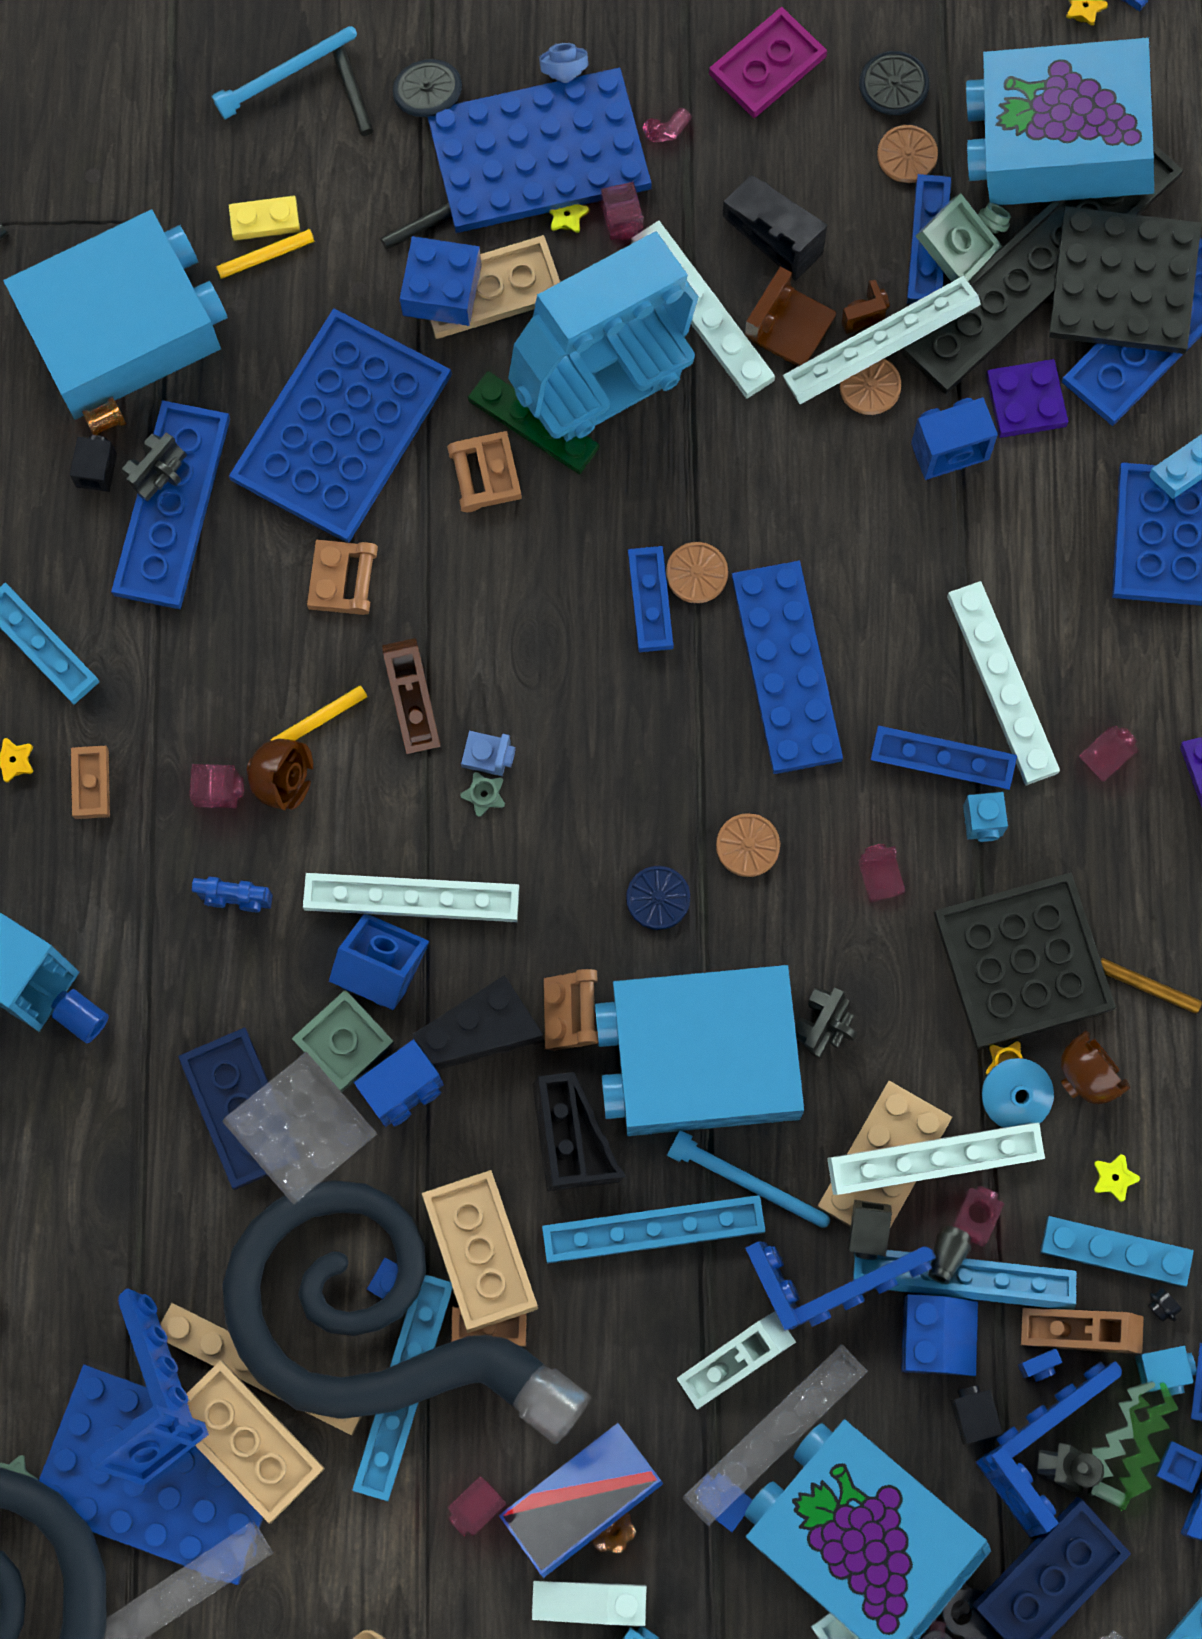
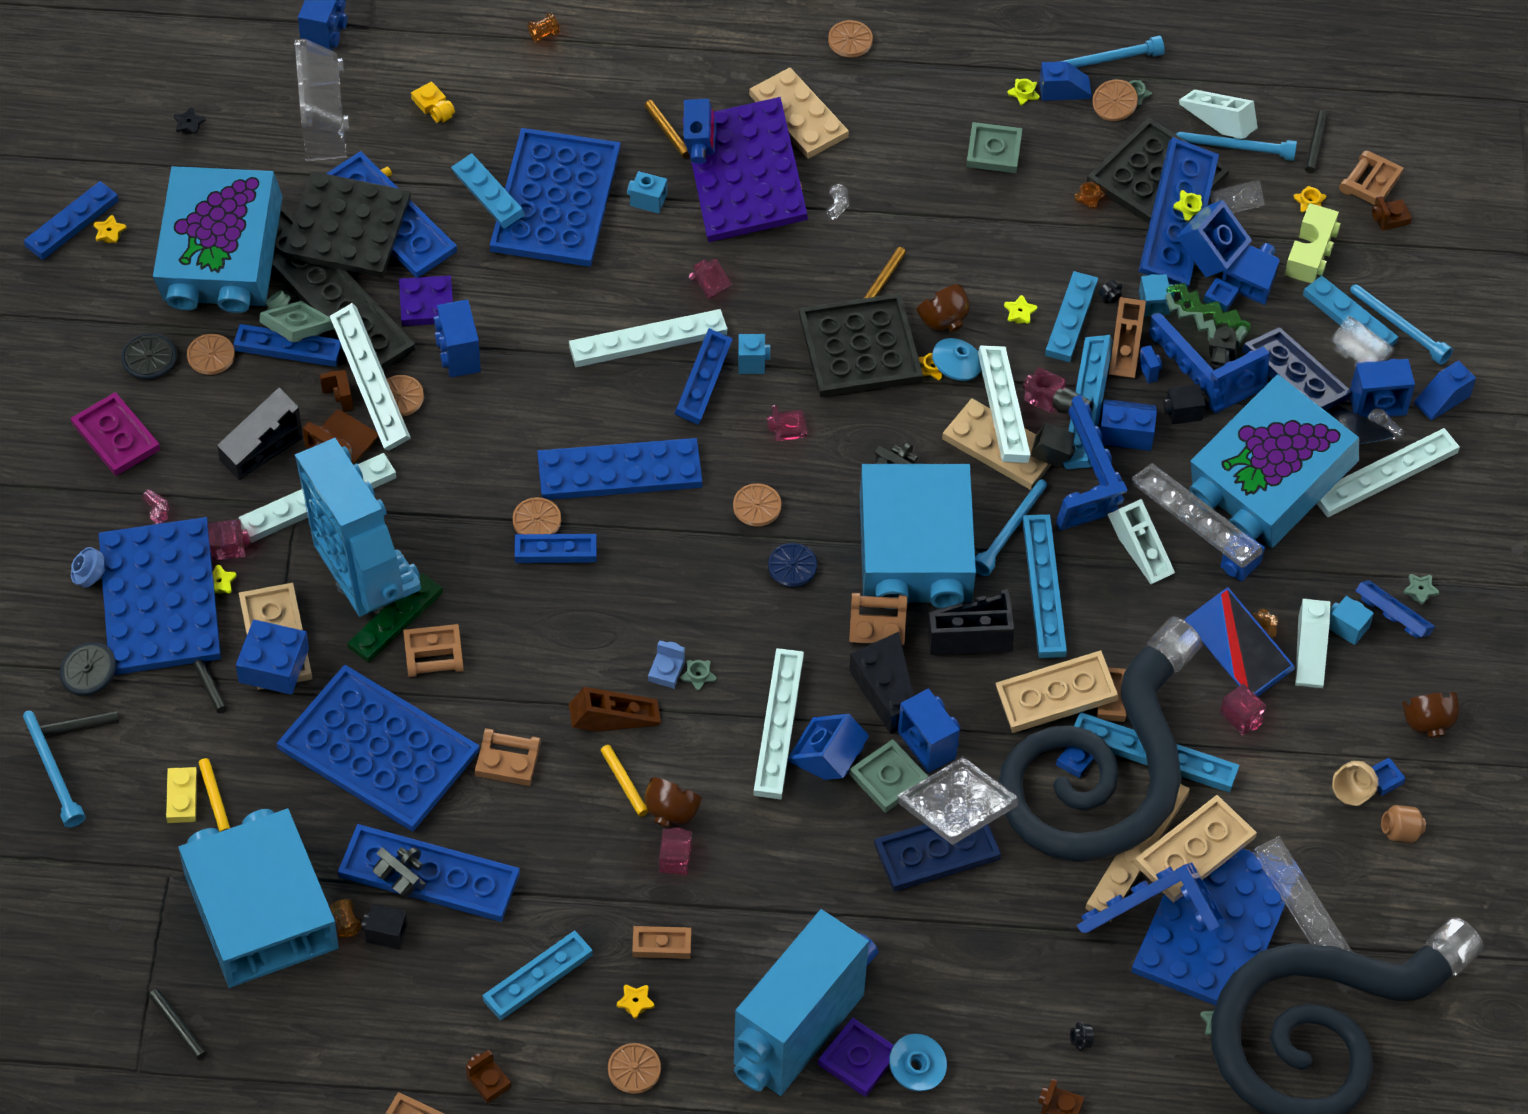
camera: 90 degrees left, 20 degrees down
blue plate [192,876,273,912] -> none

